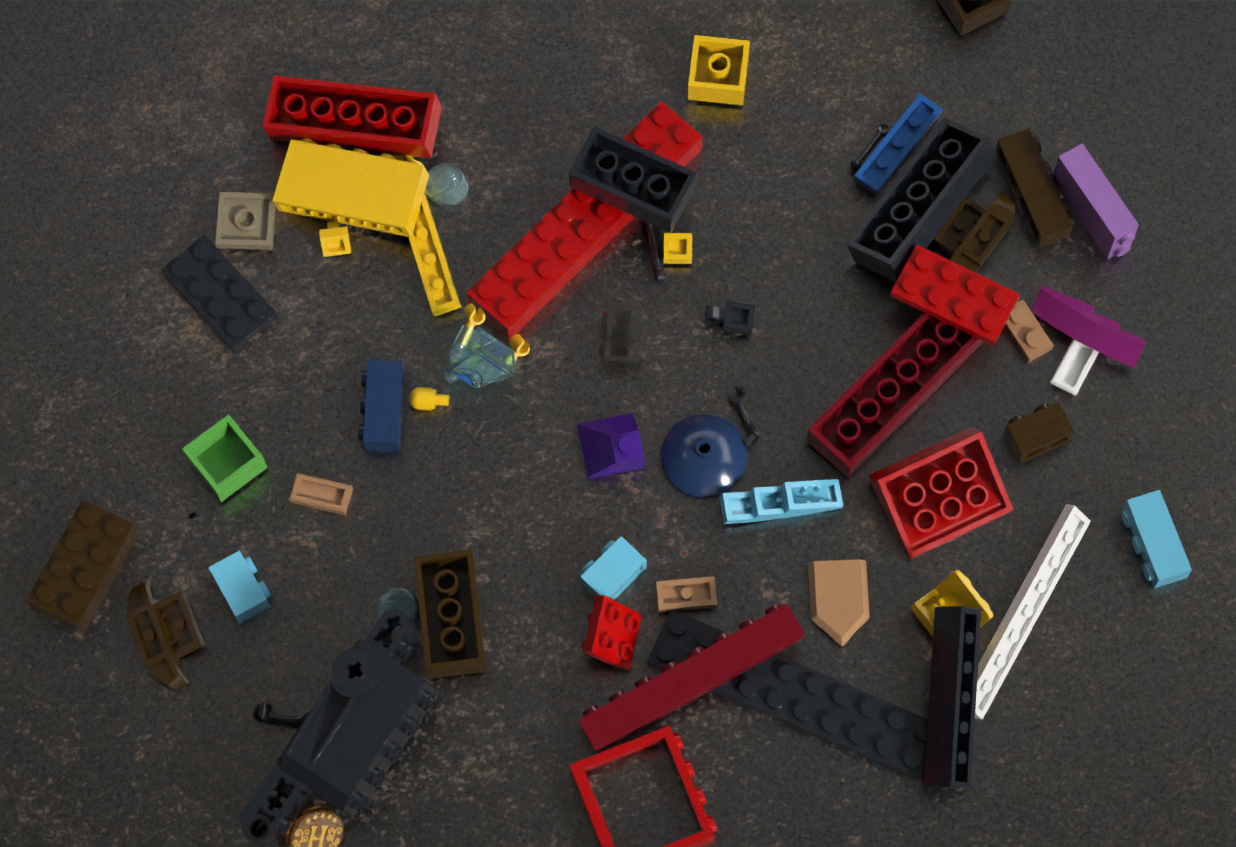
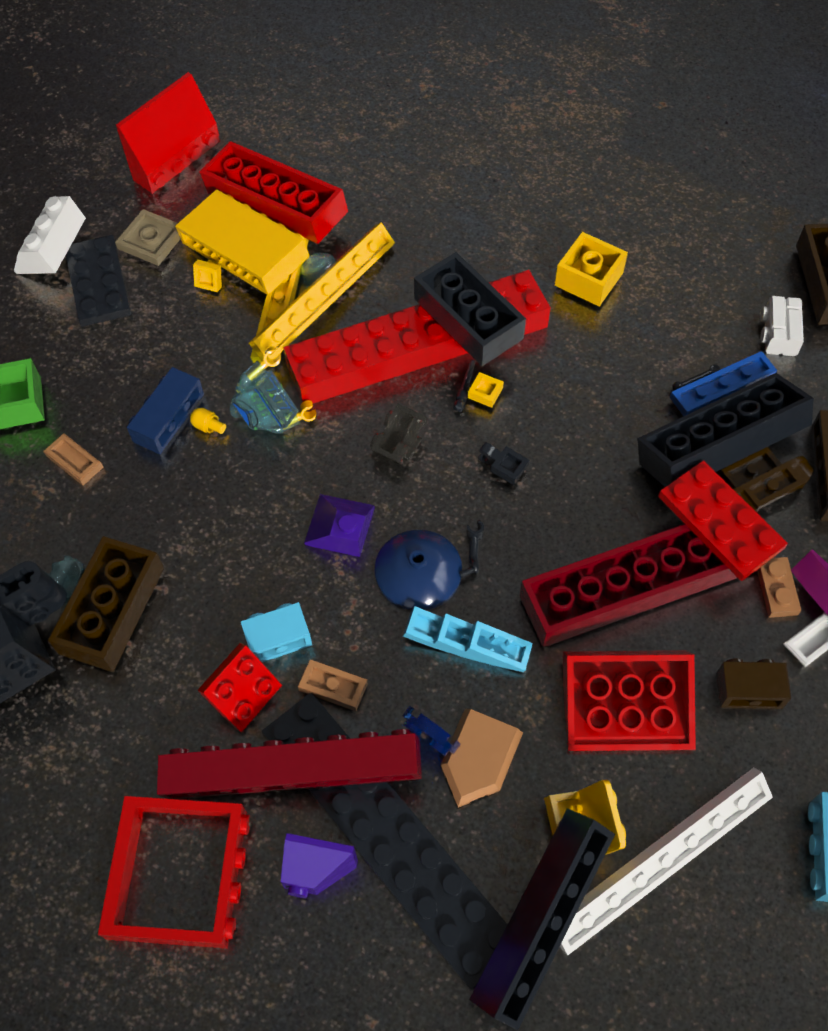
camera: 25 degrees right, 10 degrees down
none -> white slope [14,196,86,274]
none -> red slope [116,72,220,194]
none -> yellow plate [249,222,395,361]
none -> dark purple slope [281,833,358,898]
none -> clear blue plate [402,705,461,756]
none -> white brick [760,296,804,356]

